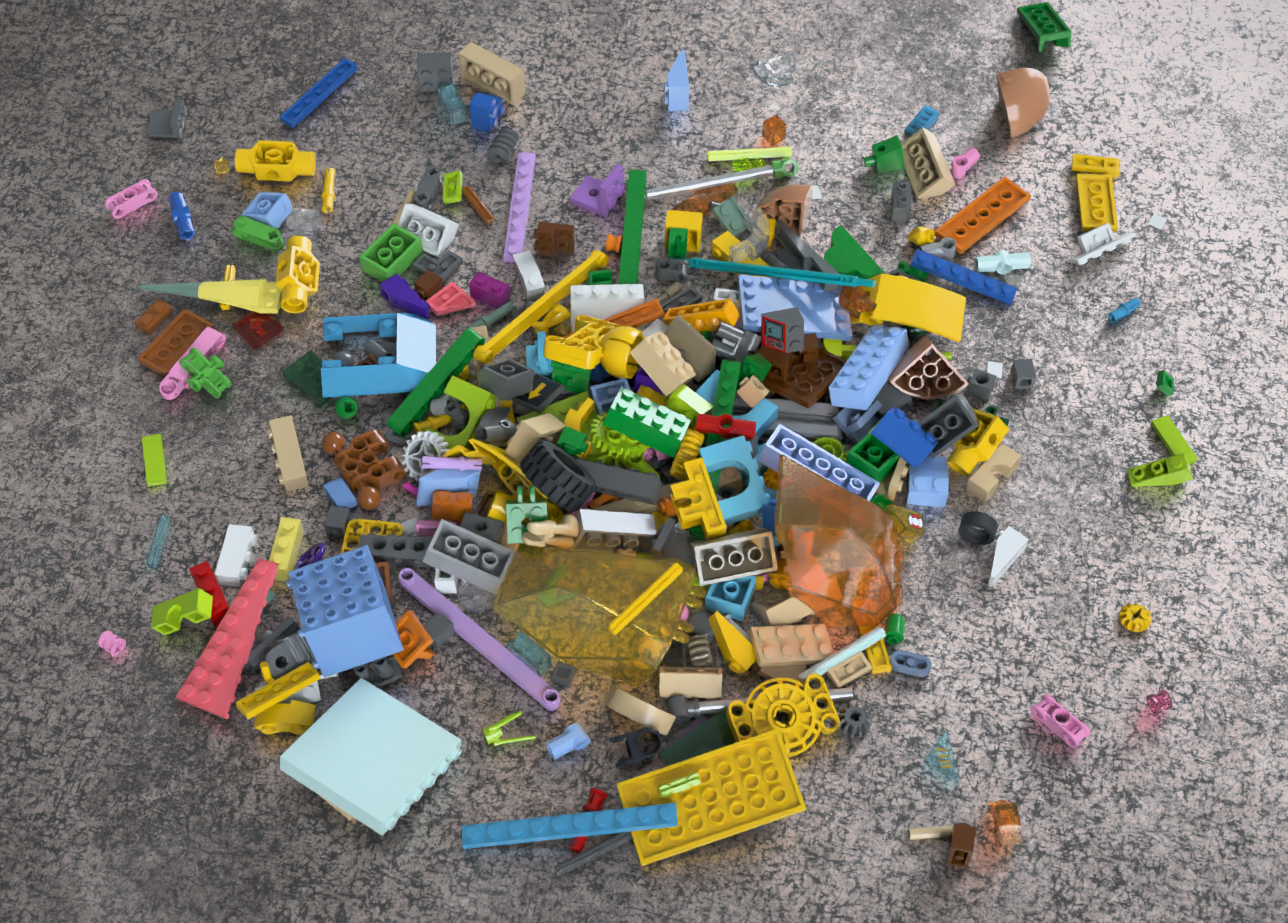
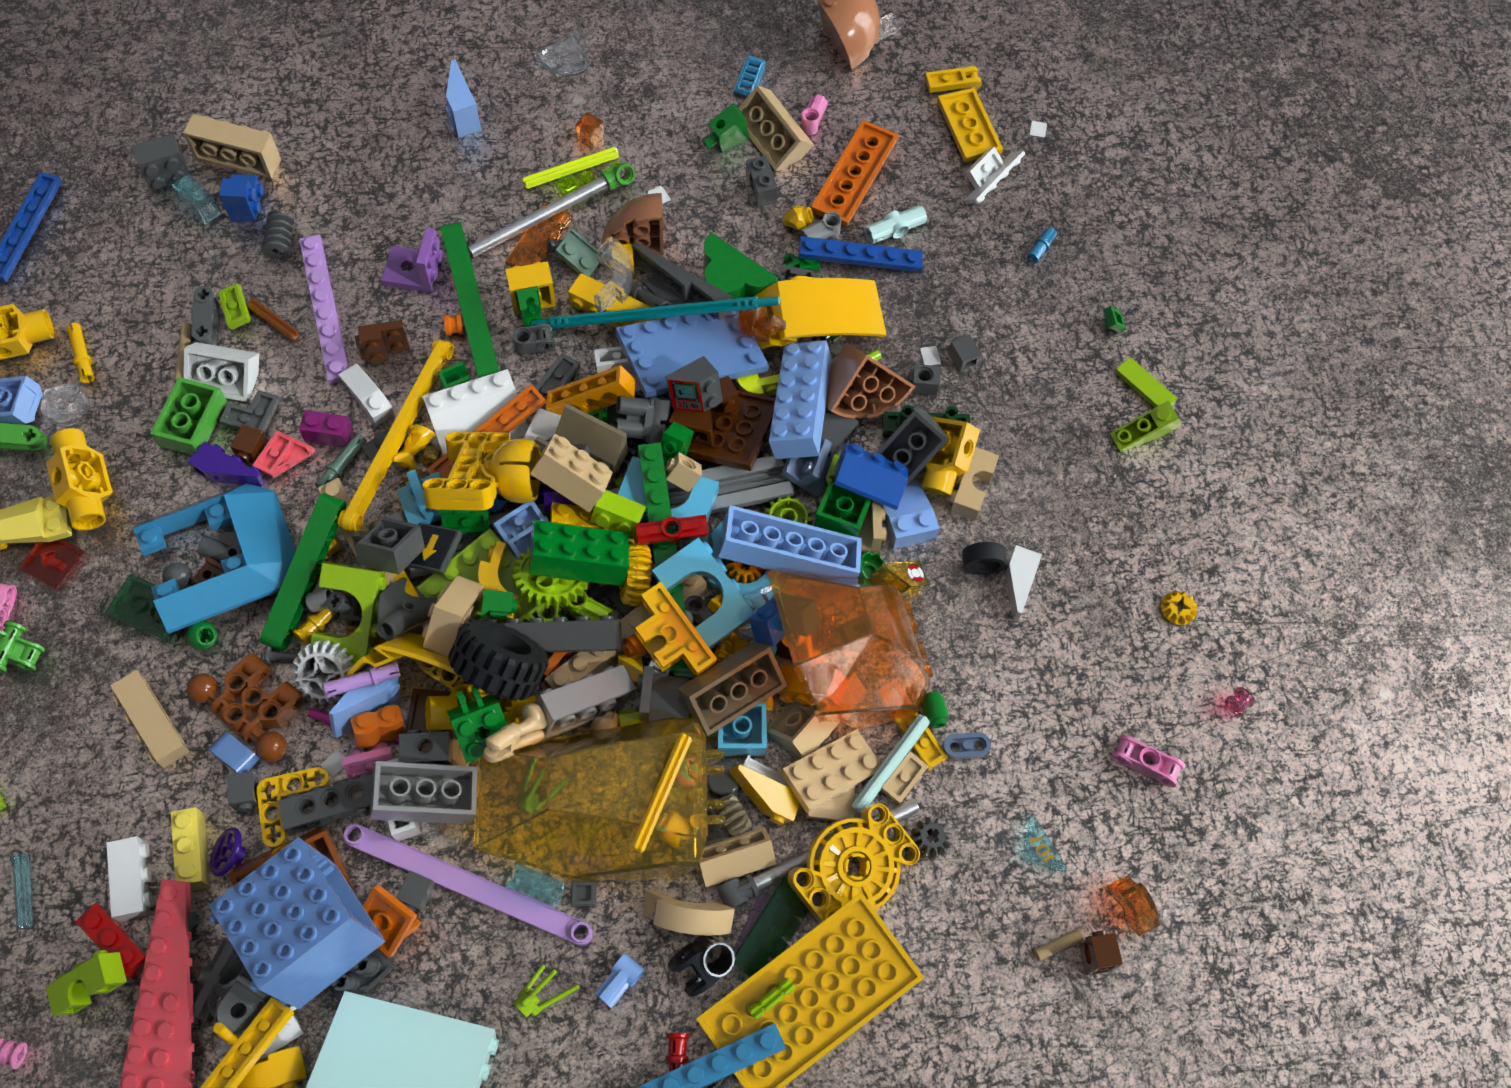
camera: 25 degrees left, 10 degrees up
dark tan axle [655,281,683,304] -> none

